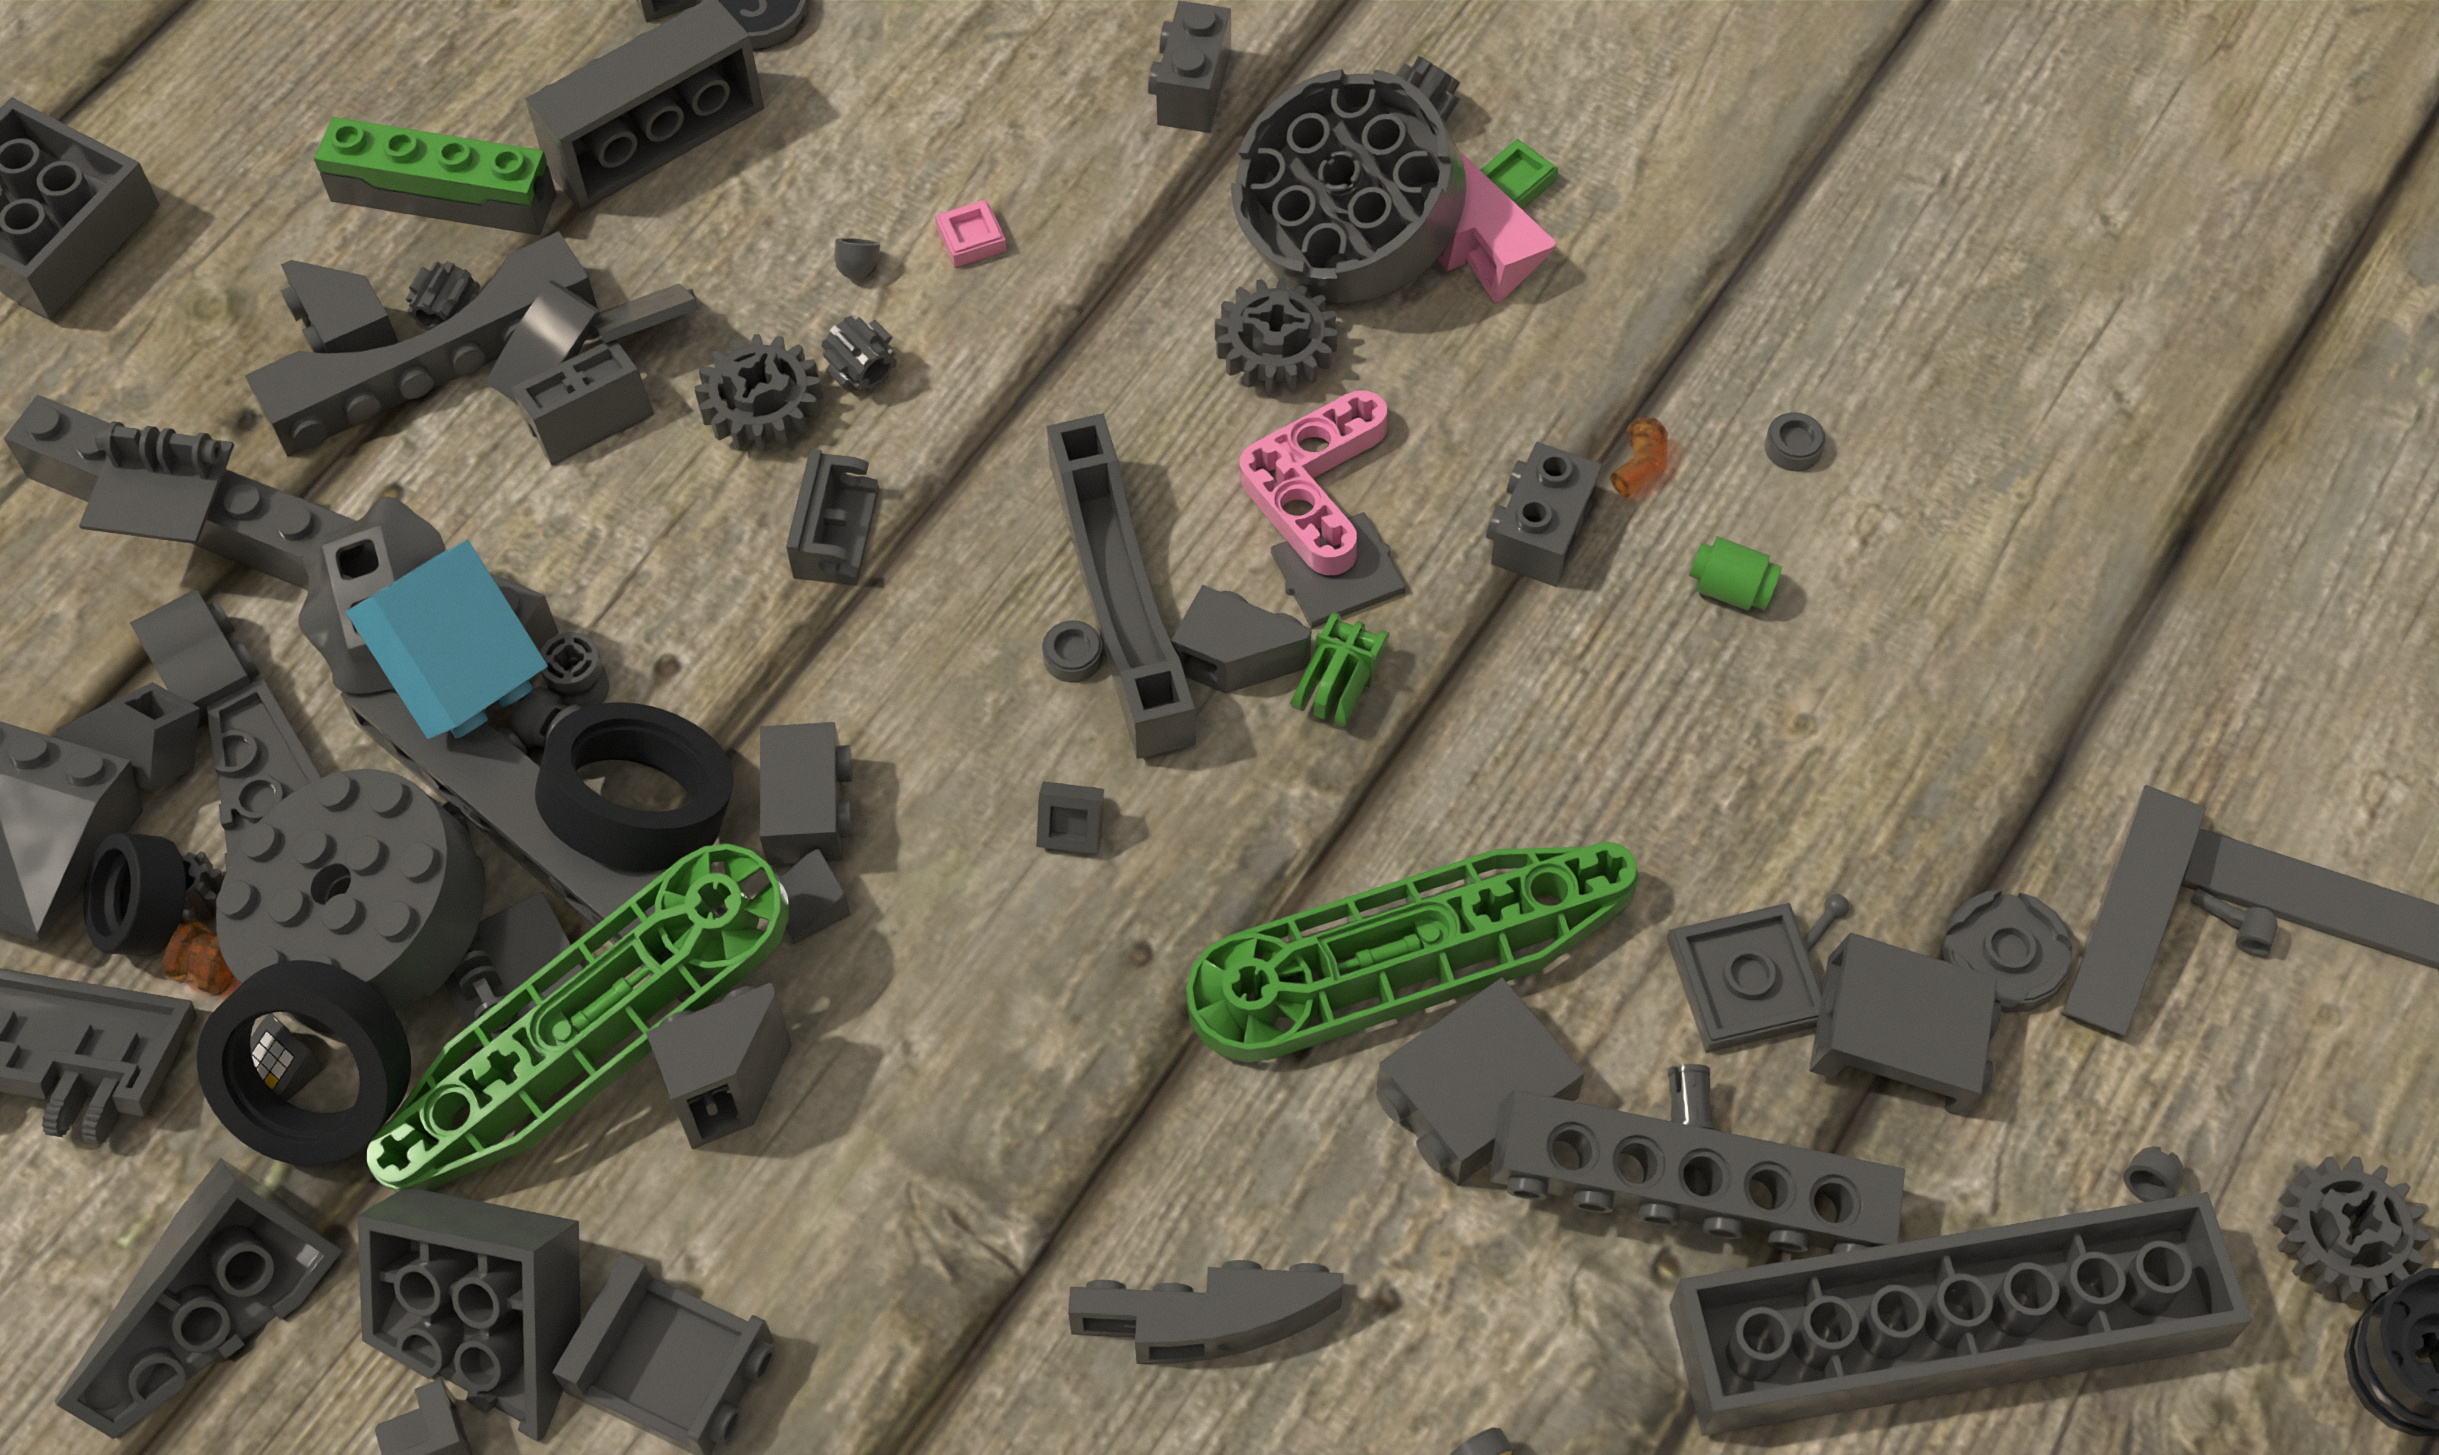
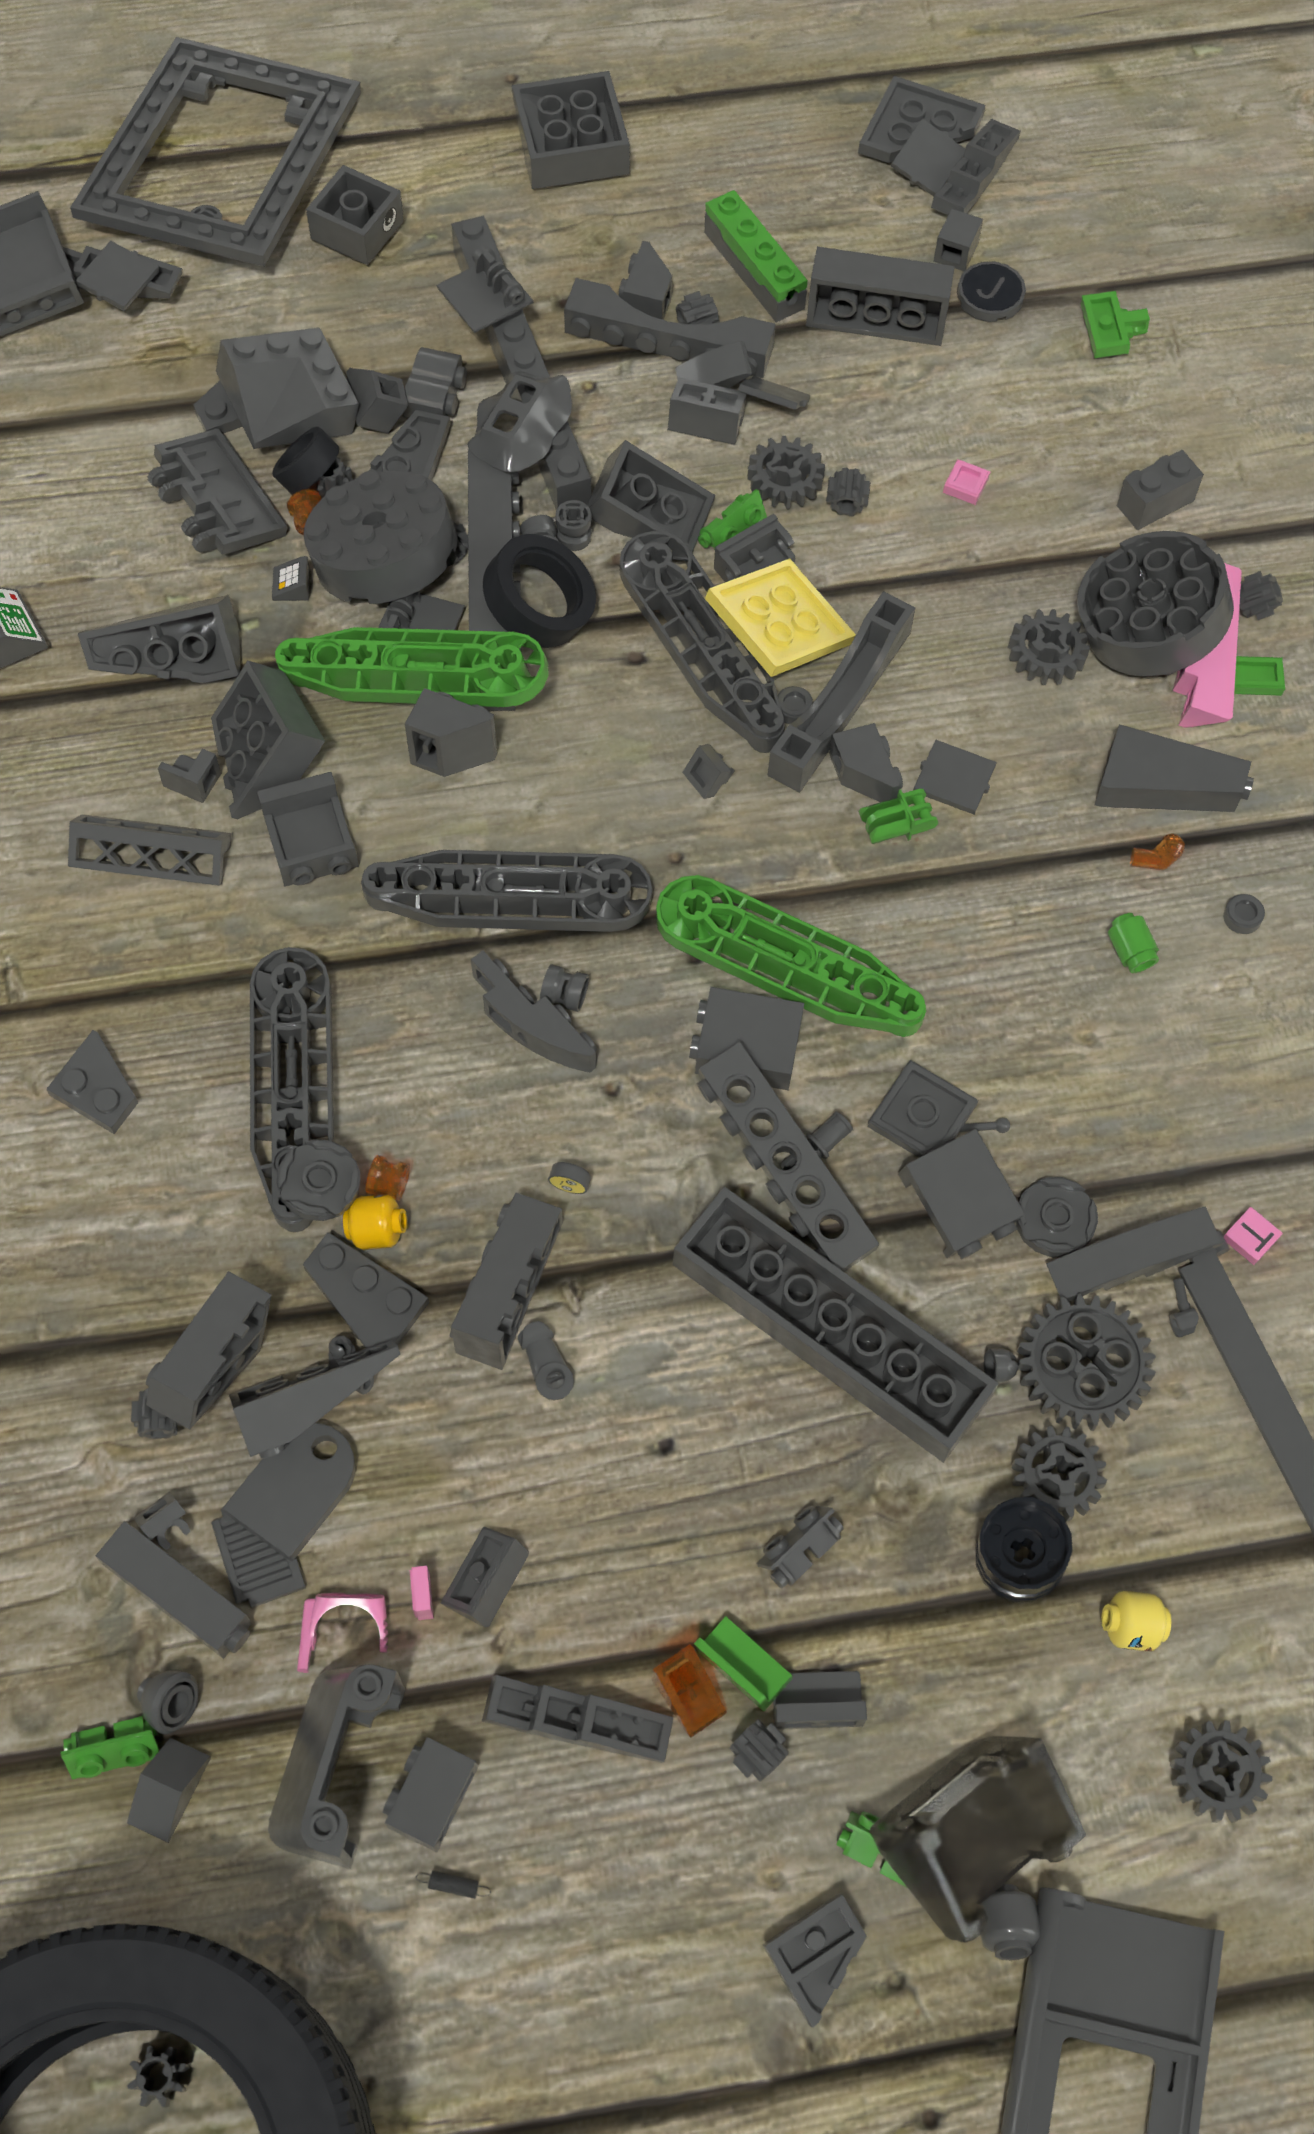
camera: 45 degrees right, 5 degrees up
black tyre [197,960,411,1166] -> none
medium azure brick [345,539,548,740] -> none
dark grey brick [760,722,854,865] -> none
dark grey slope [780,849,851,944] -> none
dark grey hinge [834,238,880,280] -> none
bright pink beam [1240,390,1387,575] -> none
dark grey brick [1486,441,1603,587] -> none
none -> dark grey beam [361,850,652,932]
none -> dark grey wheel [540,964,589,1012]
none -> dark grey slope [587,440,715,552]
none -> dark grey beam [620,531,785,753]
none -> bright green hinge [698,489,767,550]
none -> light yellow plate [705,559,856,677]
none -> dark grey gear [1017,1294,1156,1431]
none -> dark grey slope [1094,724,1254,812]
none -> bright pink tile [1224,1207,1283,1265]

